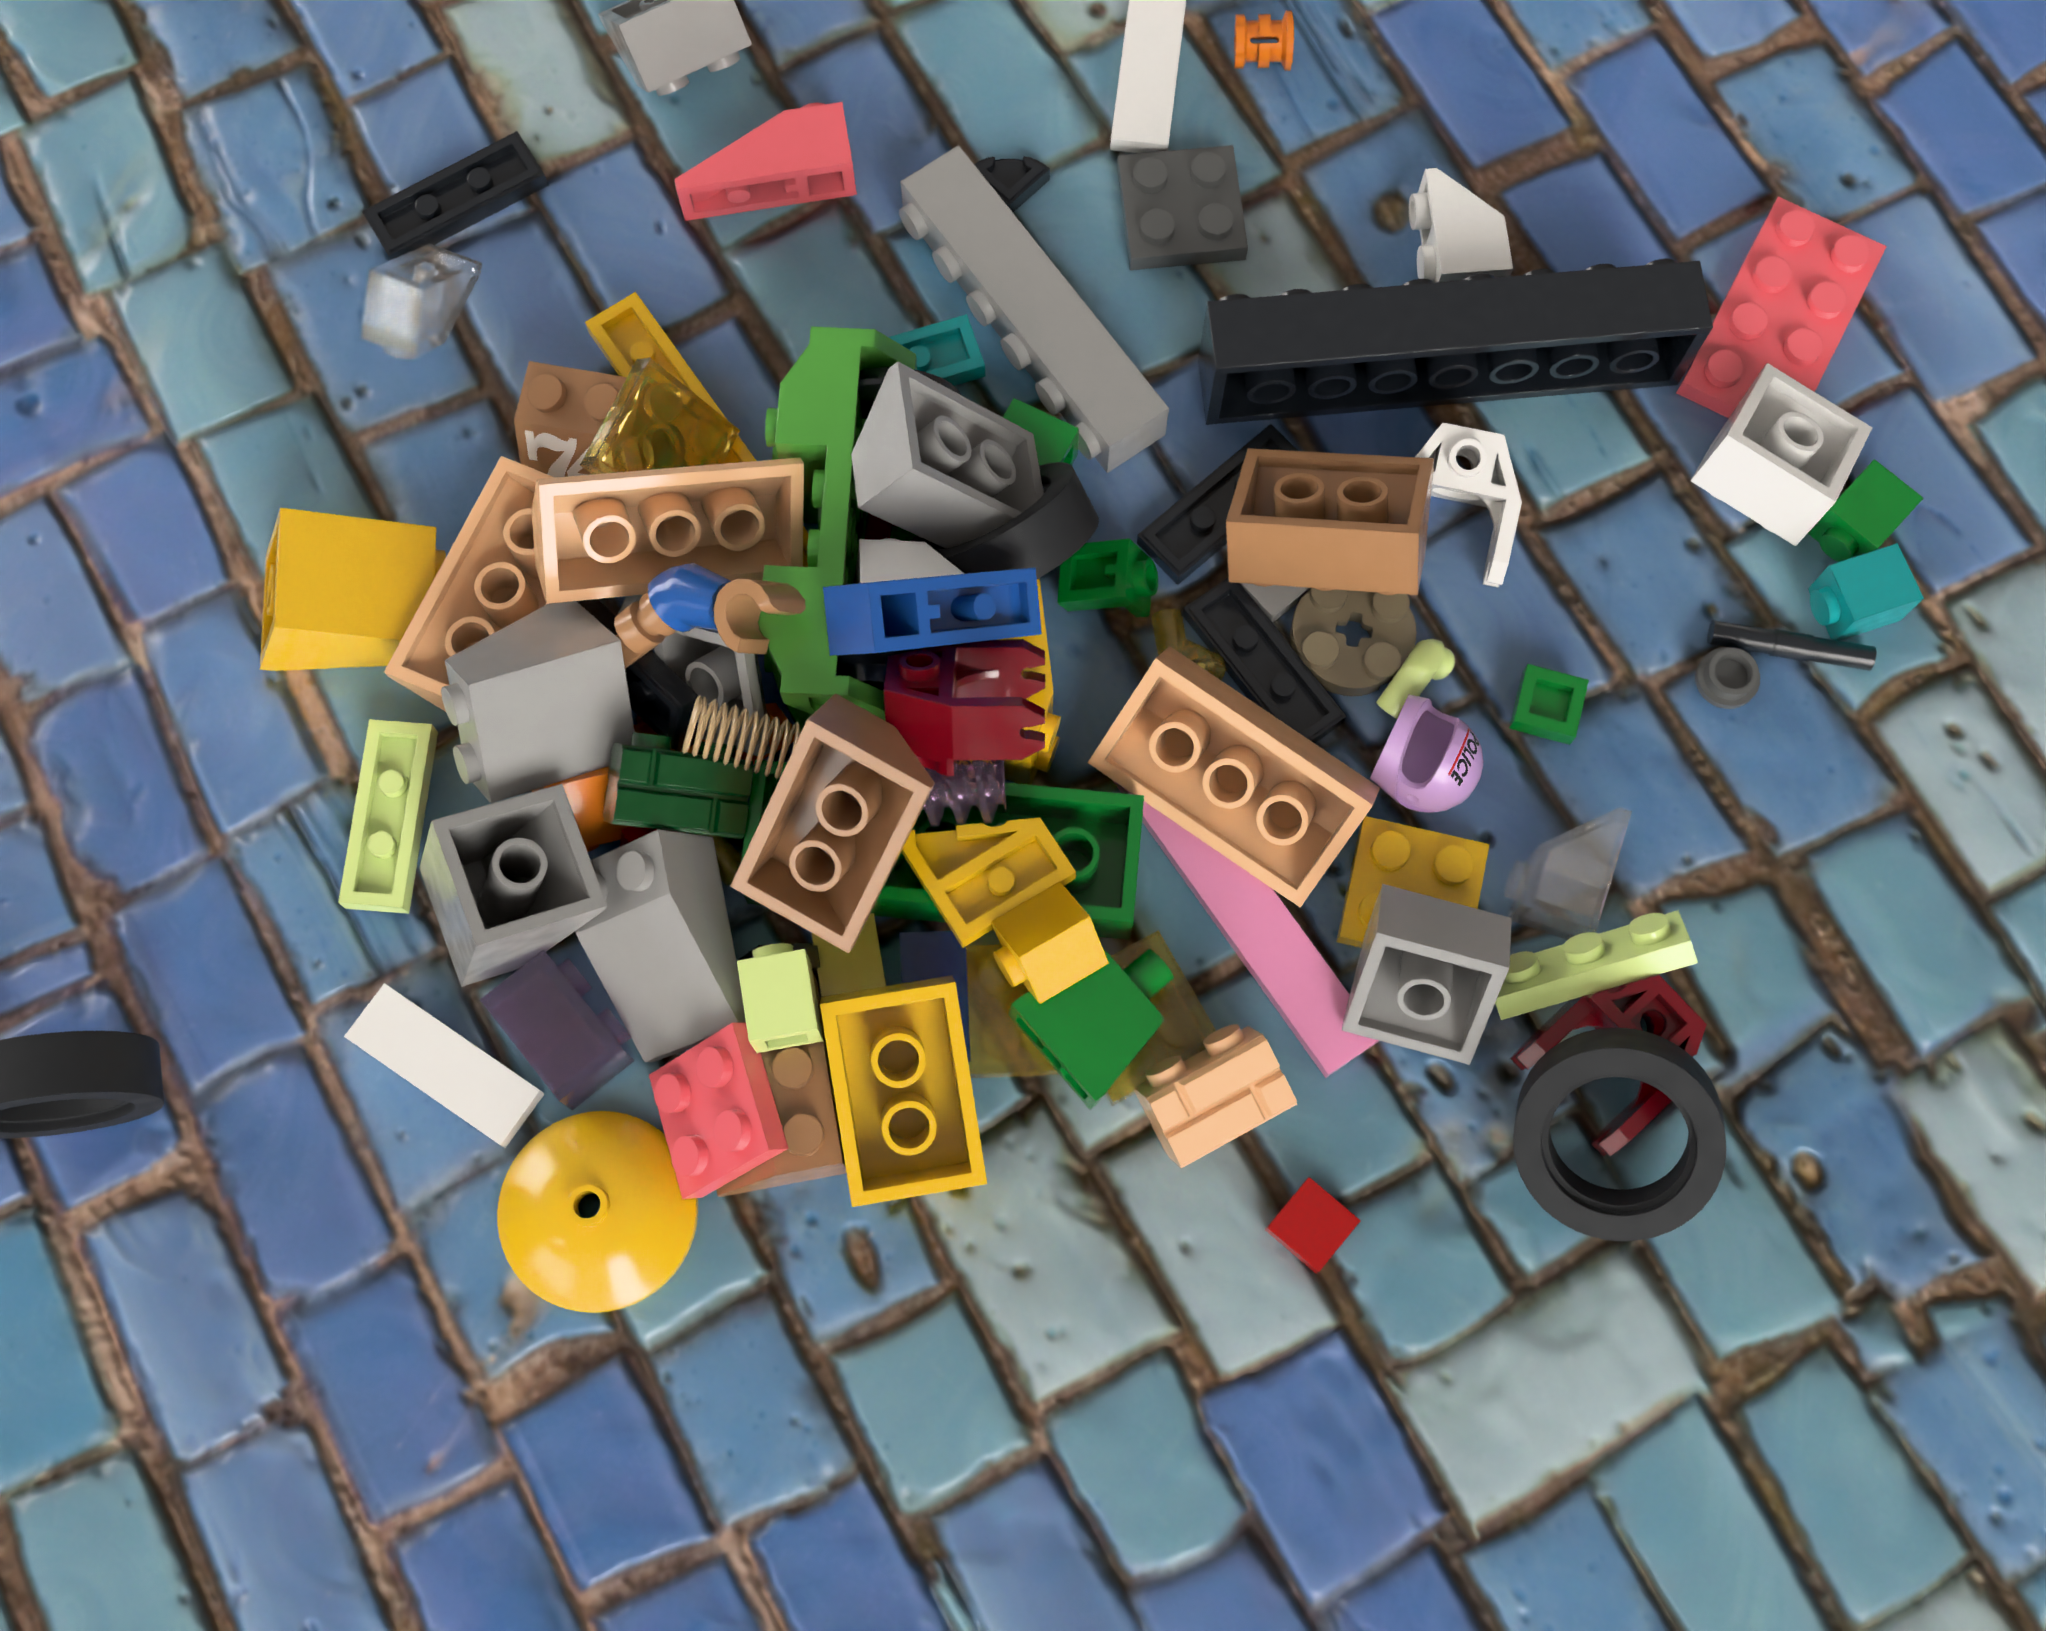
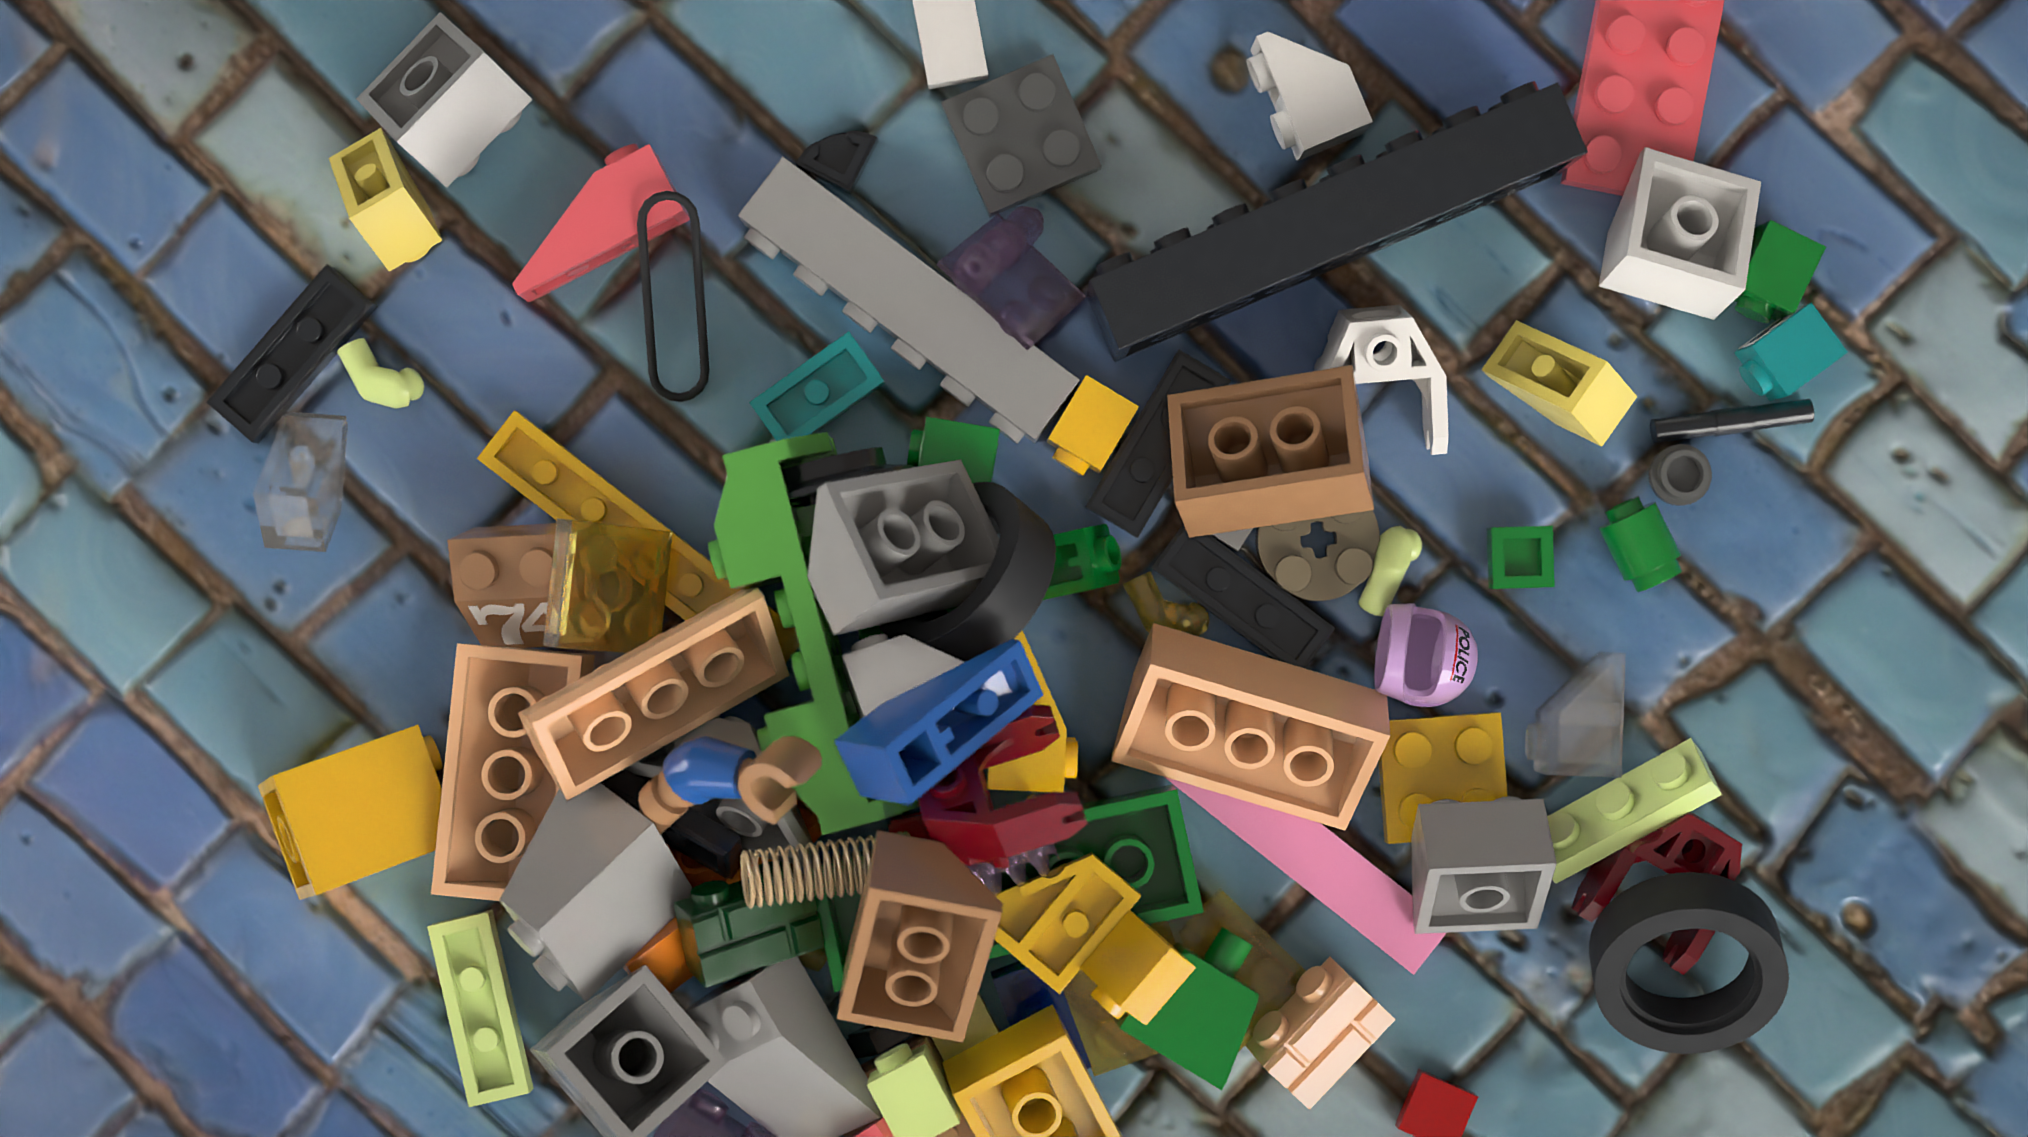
camera: 25 degrees left, 15 degrees up
none -> light yellow slope [329,128,442,272]
none -> yellowish green arm [337,338,424,409]
none -> black piece [637,191,710,402]
none -> clear purple hinge [936,206,1087,351]
none -> yellow brick [1047,375,1139,476]
none -> light yellow slope [1481,320,1637,447]
none -> green brick [1599,496,1682,592]

